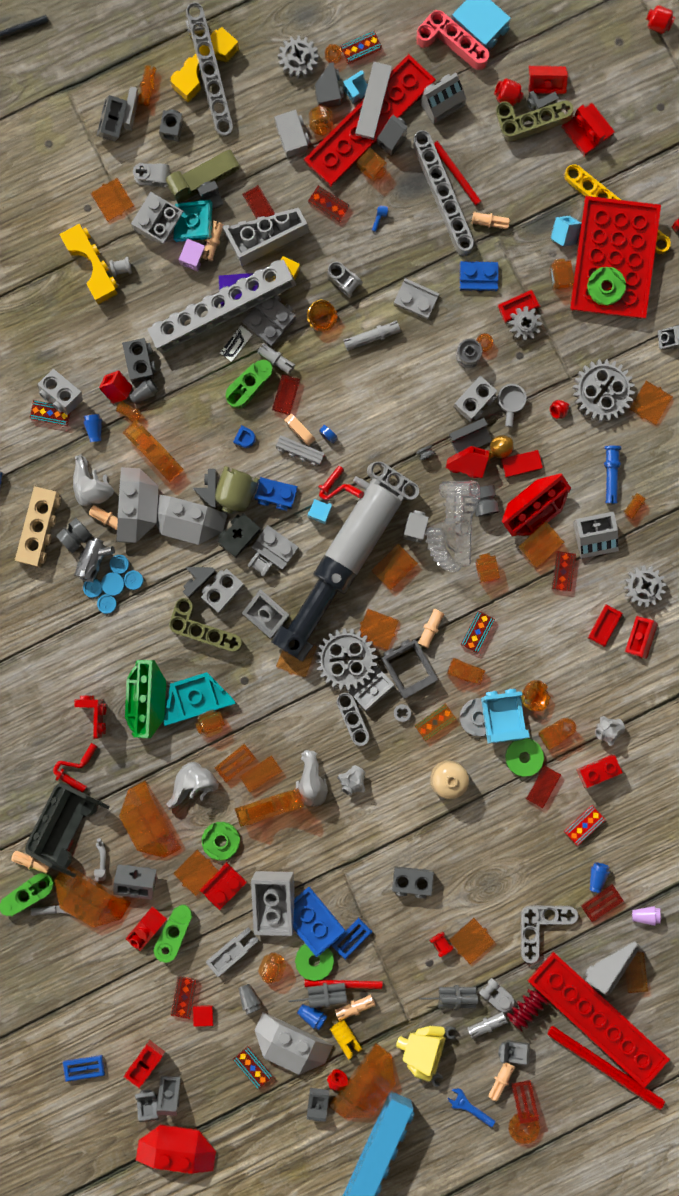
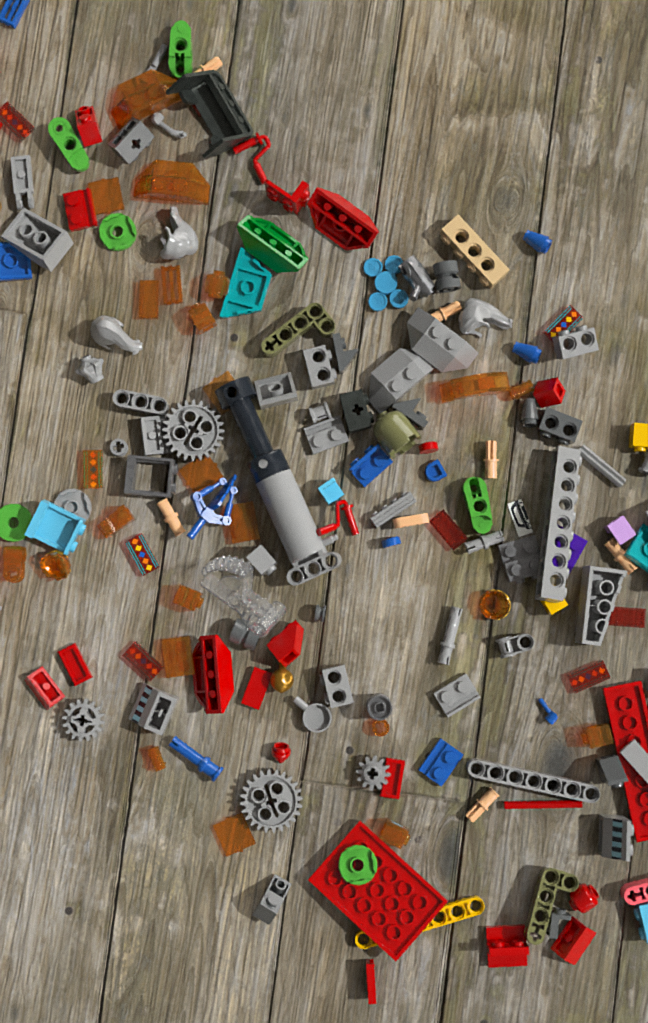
camera: 130 degrees right, 0 degrees up
clear orange arch [234,788,304,827] -> none
tan cylinder [430,761,469,799] -> none
dark grey panel [448,418,492,454] -> none
medium azure panel [551,216,582,246] -> none
none -> bar [186,474,238,540]
none -> clear orange brick [188,302,217,334]
none -> red wedge [307,187,379,250]
none -> red tile [419,441,439,454]
none -> light nougat axle [483,440,499,478]
none -> light grey axle [579,445,626,487]

